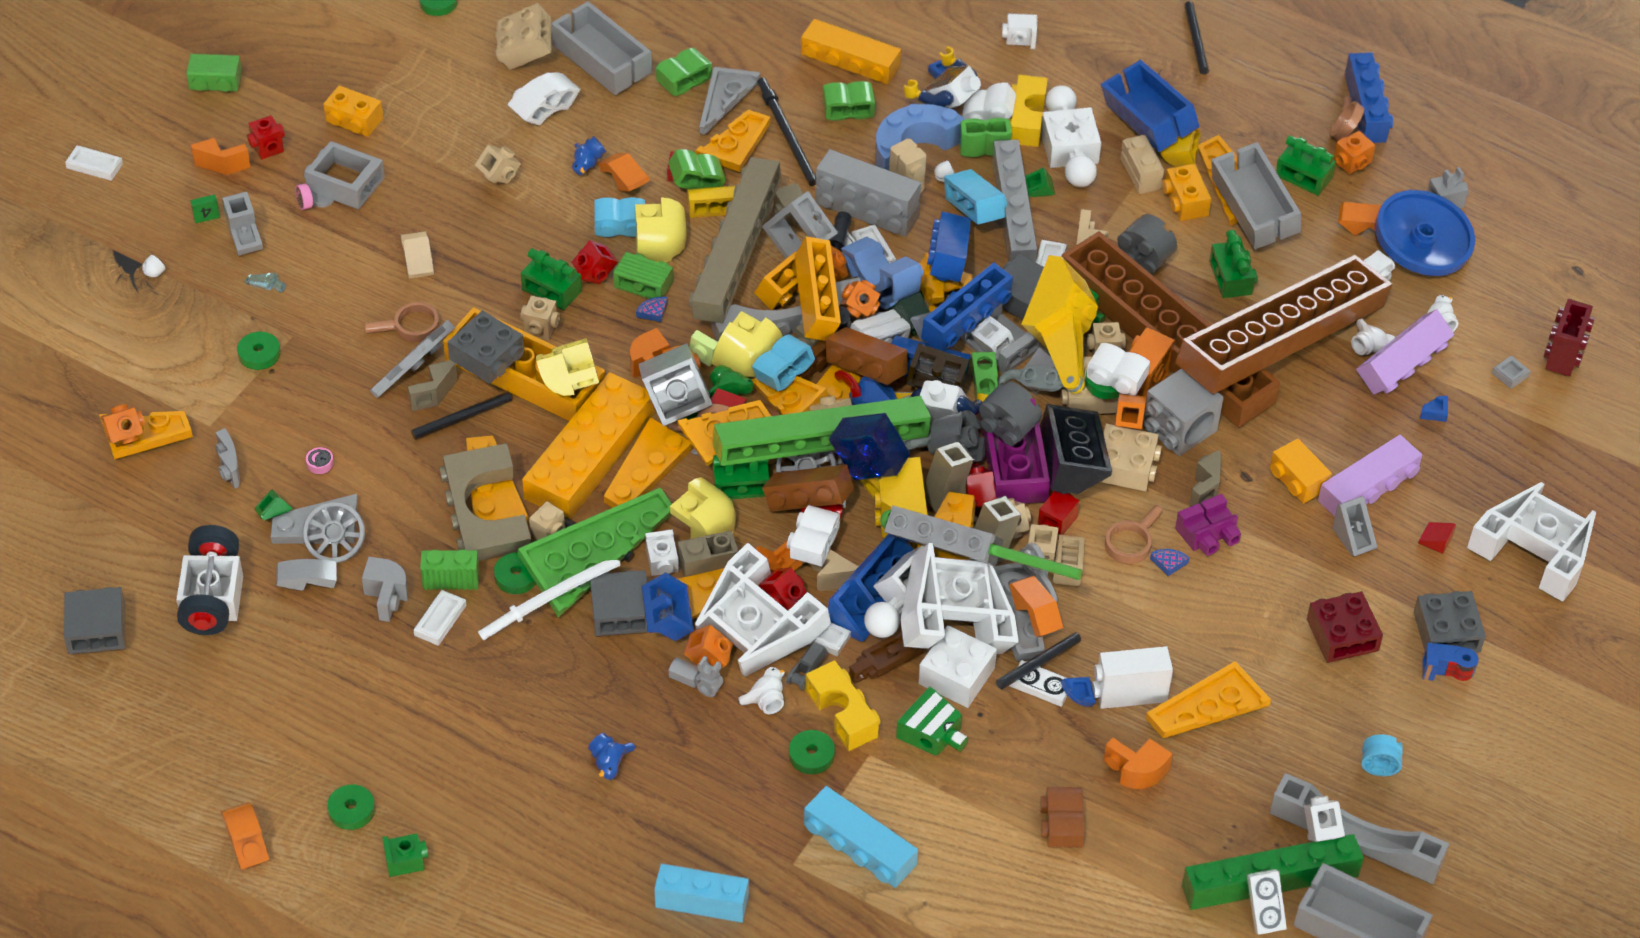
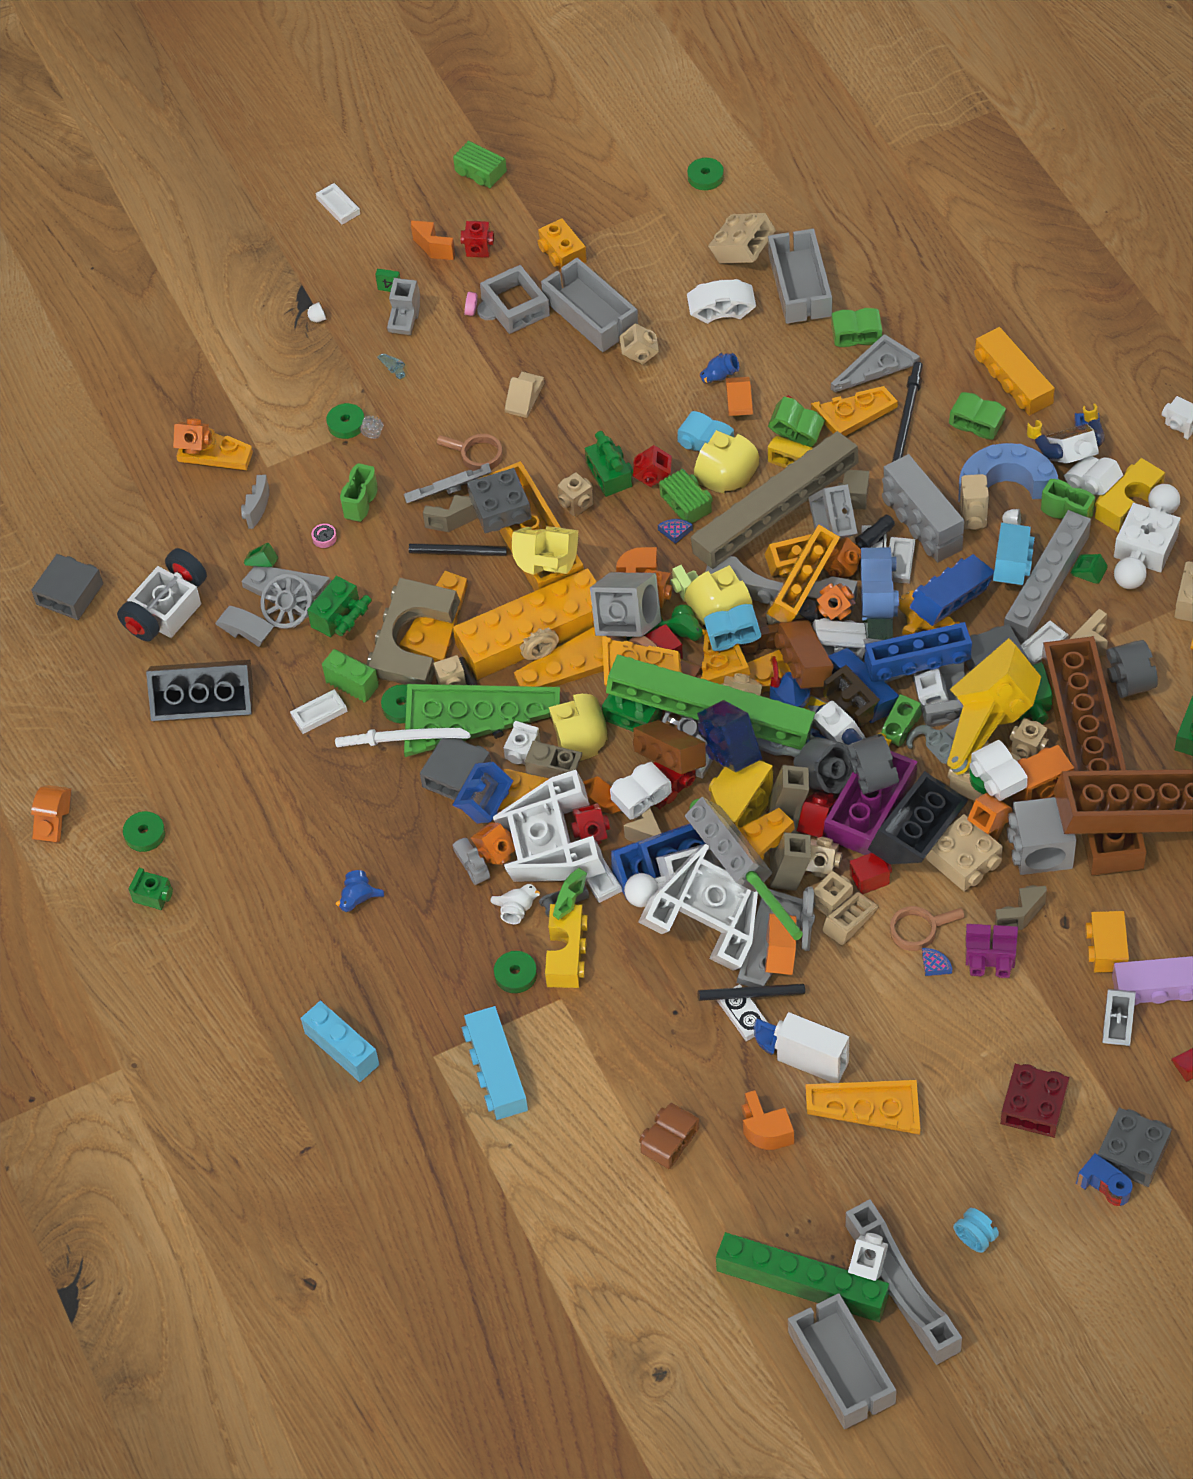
camera: 40 degrees right, 5 degrees up
light grey brick [362,557,408,622] -> none
reddish brown hinge [849,630,924,683] -> none
green torso [896,686,969,755] -> none
white brick [919,625,997,708] -> none
tile [1247,869,1287,935] -> none
none -> black slope [146,660,253,721]
none -> green brick [307,575,372,638]
none -> bright green brick [340,463,378,522]
none -> clear bush [360,415,384,438]
none -> tan gear [520,628,559,660]
none -> light grey piece [541,258,638,352]
none -> bright green slope [553,868,587,920]

